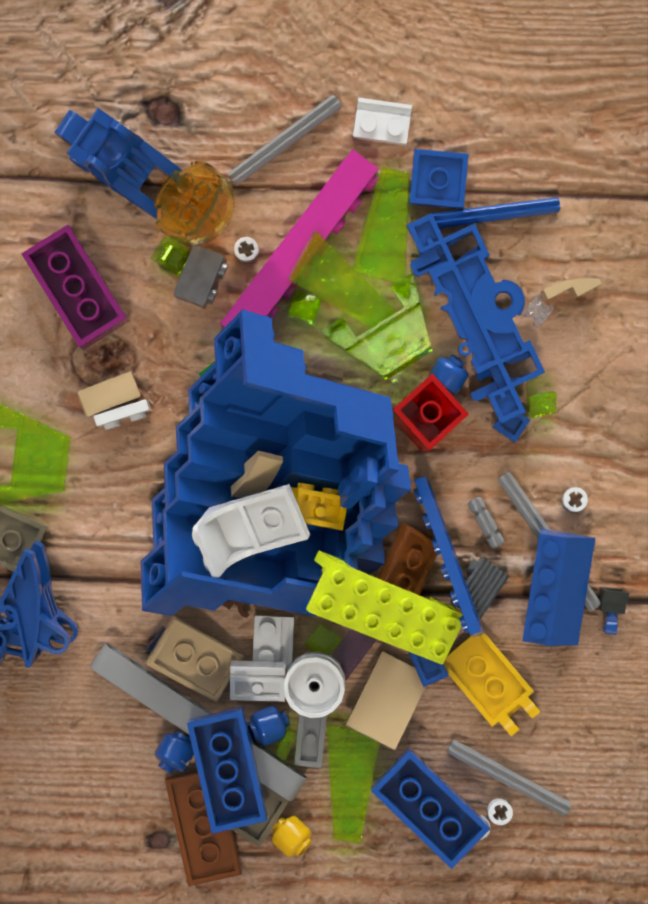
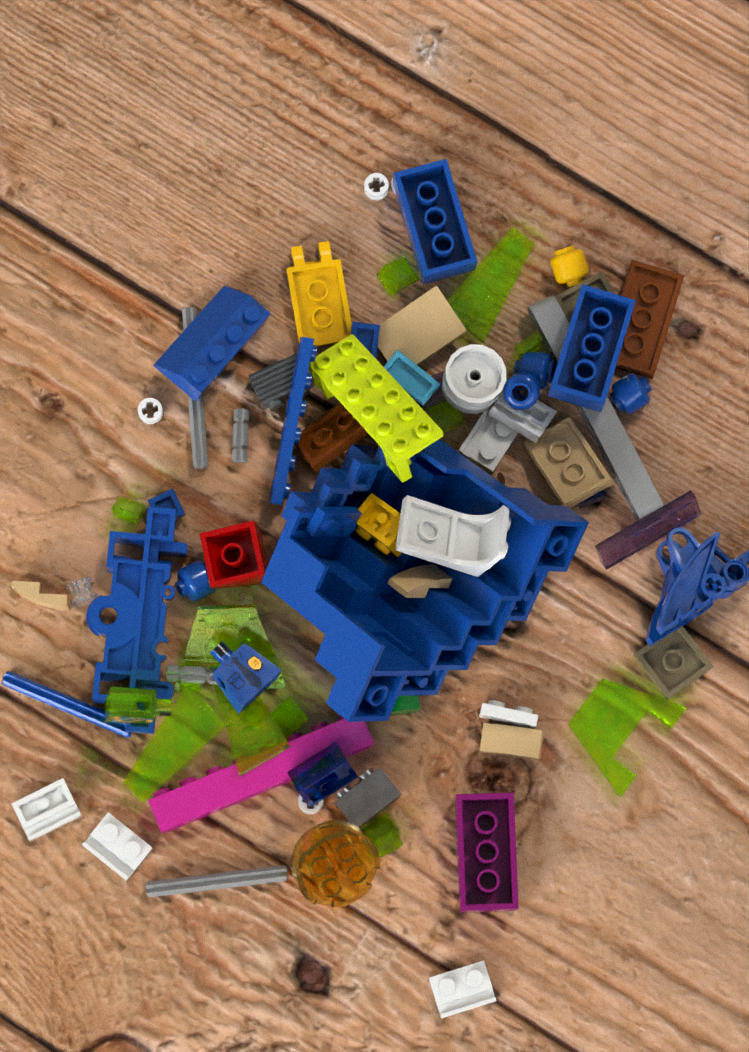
camera: 150 degrees left, 10 degrees down
blue piece [54,108,189,221] -> none
light grey plate [294,715,327,768] -> none
blue plate [409,149,469,209] -> none
light grey axle [447,740,571,816] -> none
pearl dark grey piece [599,587,629,635] -> none
none -> white plate [12,778,82,842]
none -> clear neon green torso [105,687,172,724]
none -> light grey axle [166,665,217,684]
none -> blue torso [210,641,281,714]
none -> clear blue slope [287,742,358,808]
none -> clear neon green slope [377,257,419,296]
none -> medium azure tile [384,350,441,407]
none -> white plate [429,960,497,1019]
none -> blue head [503,372,541,410]
none -> clear purple tile [595,490,702,570]

